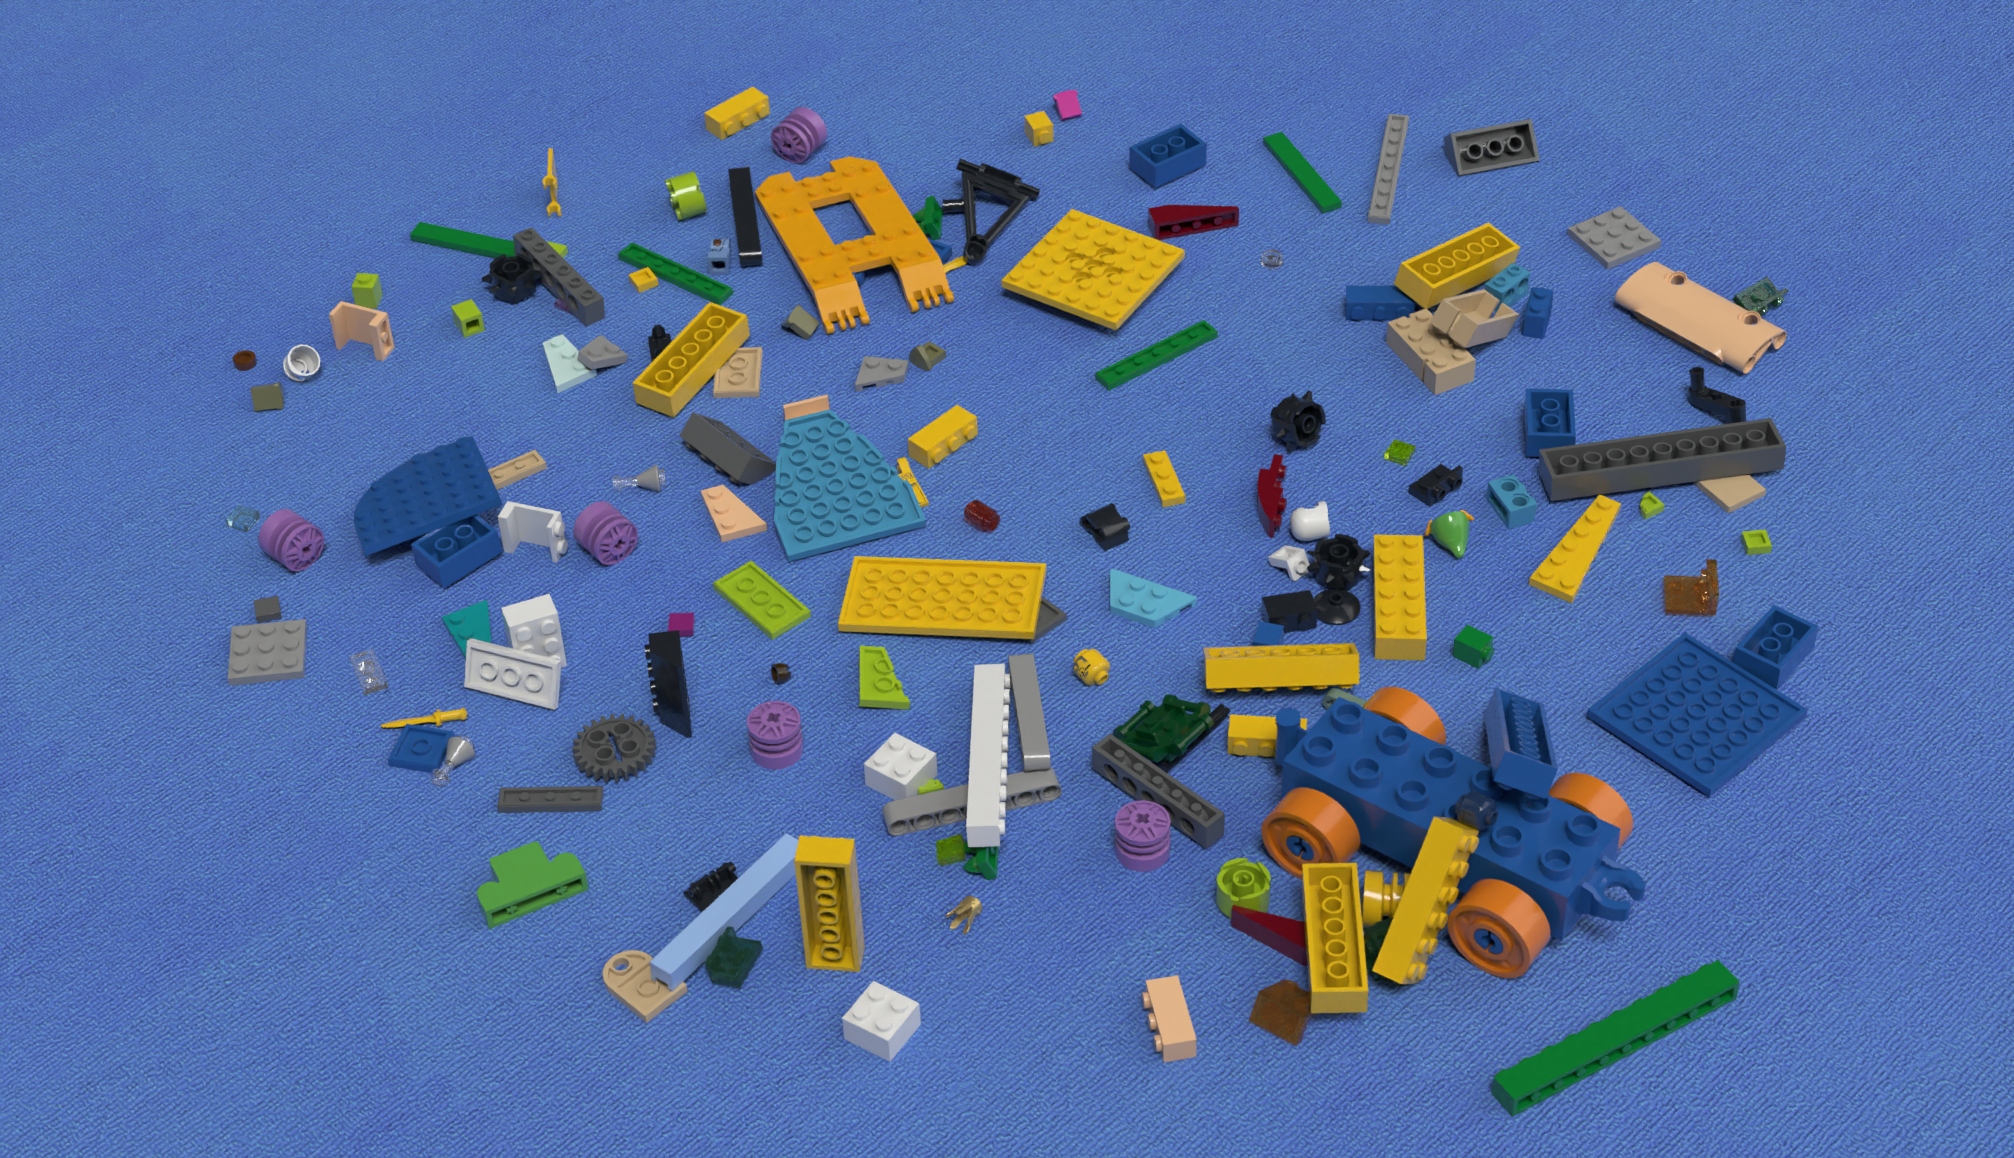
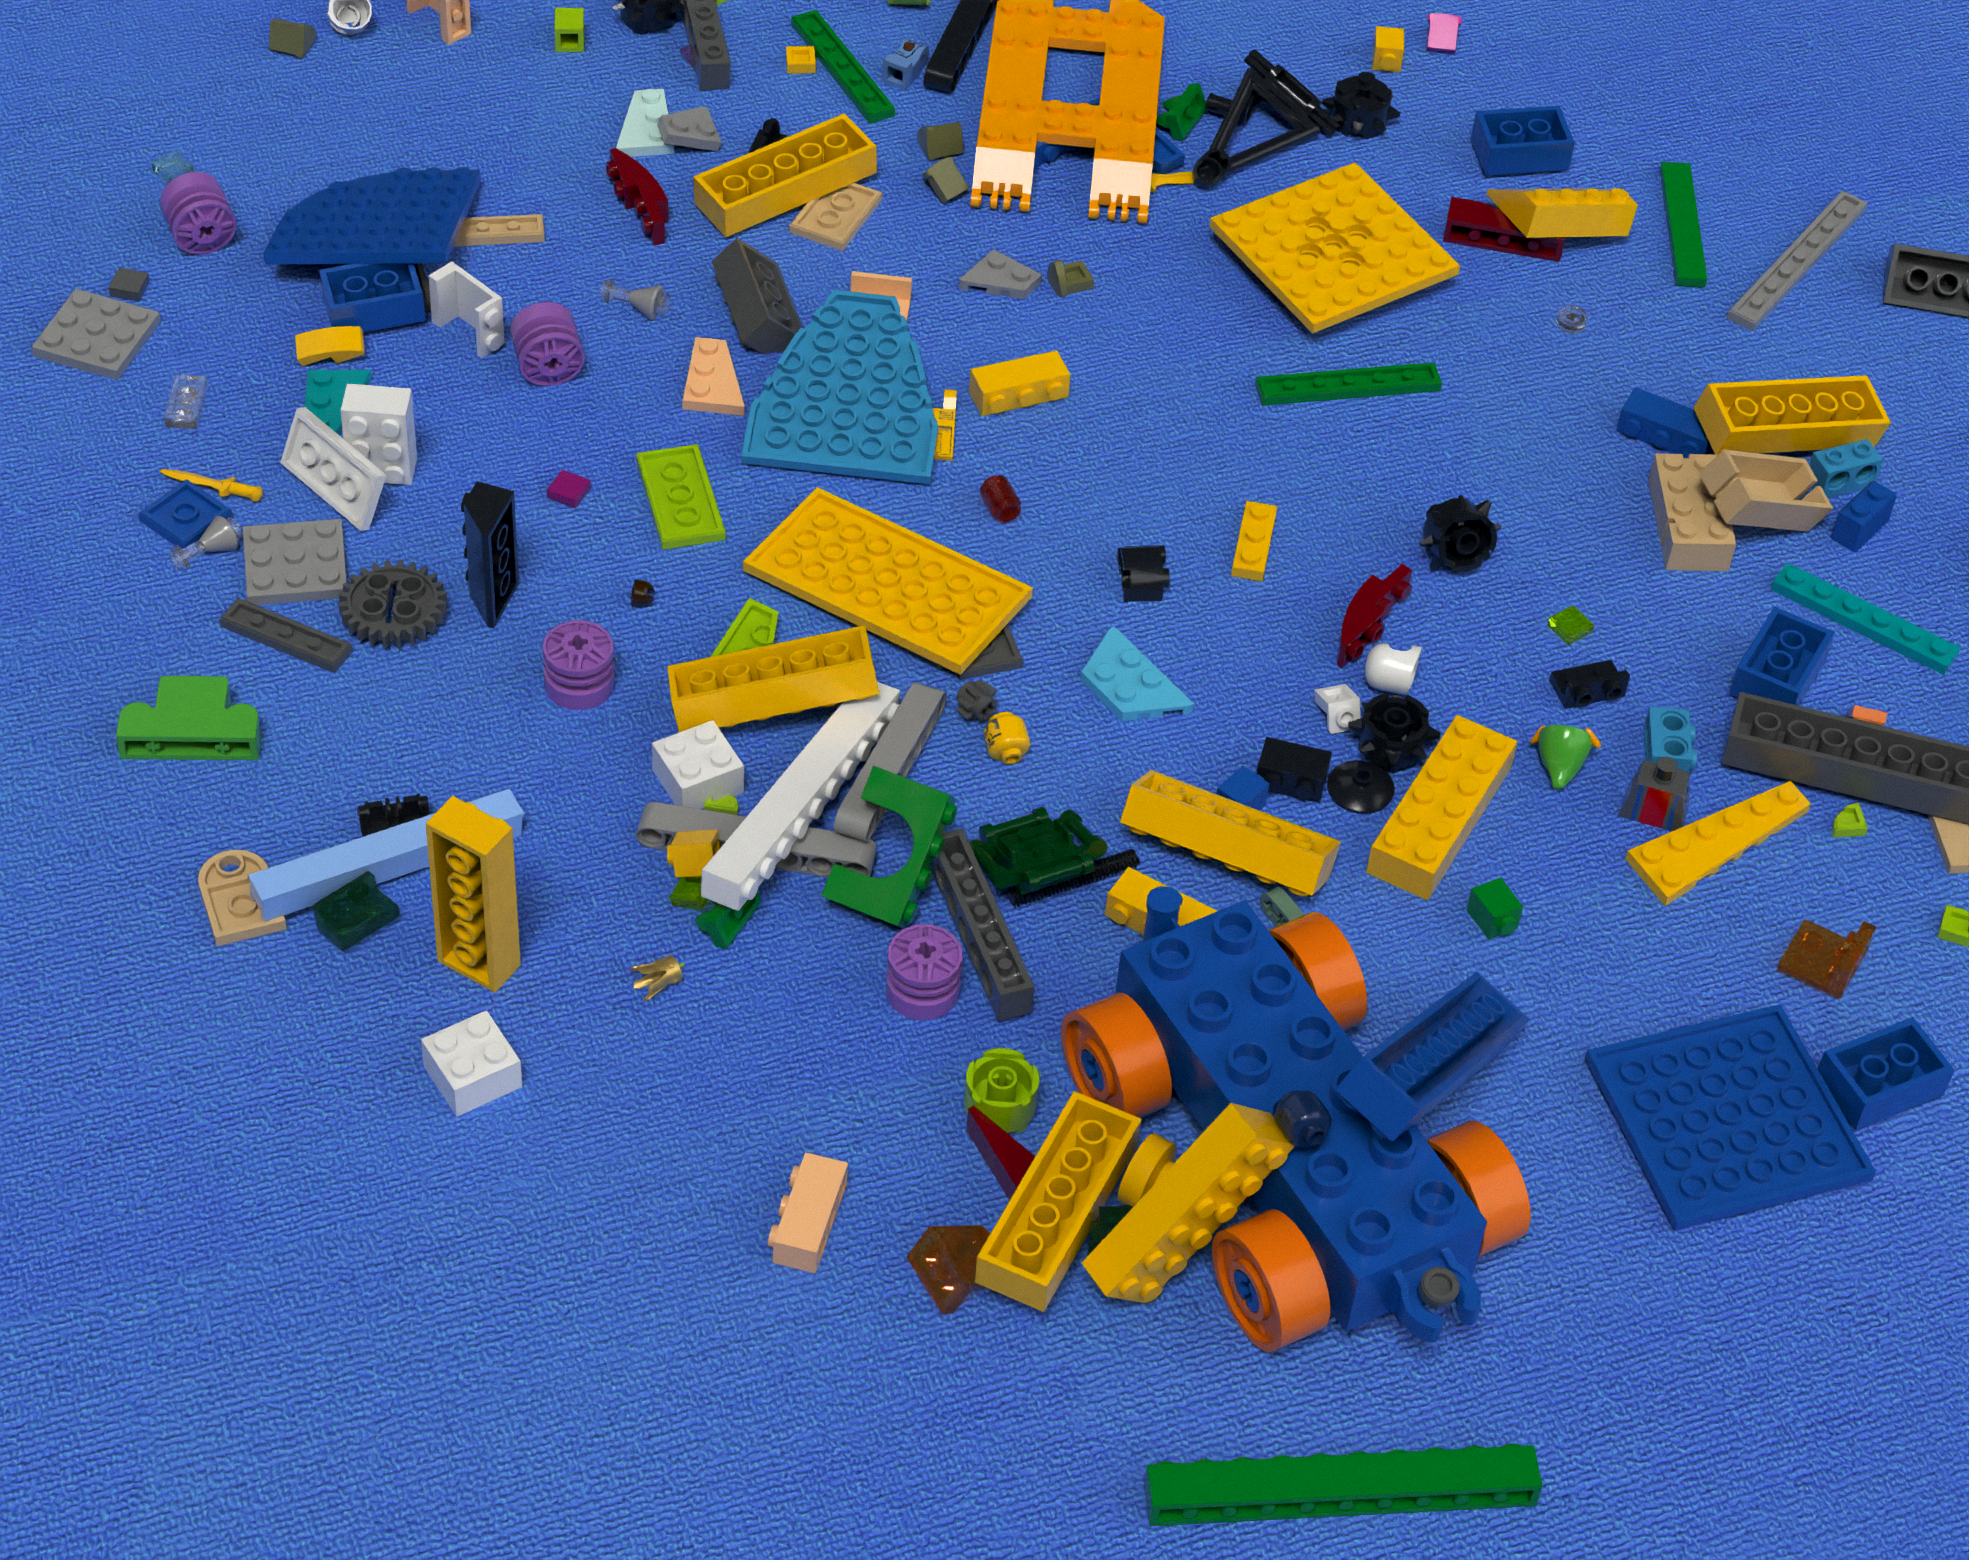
camera: 20 degrees right, 5 degrees up
none -> light grey plate [243,519,347,605]
none -> yellow slope [295,326,365,366]
none -> dark red slope [606,148,668,246]
none -> yellow brick [667,625,879,732]
none -> yellow brick [667,829,721,878]
none -> green arch [821,765,958,929]
none -> olive tile [917,122,963,161]
none -> dark grey gear [956,680,997,722]
none -> black brick [1322,72,1401,139]
none -> dark grey tile [1418,1267,1460,1308]
none -> yellow slope [1486,188,1638,238]
none -> dark grey torso [1619,757,1690,831]
none -> teal plate [1770,563,1961,675]
none -> orange tile [1847,705,1888,726]

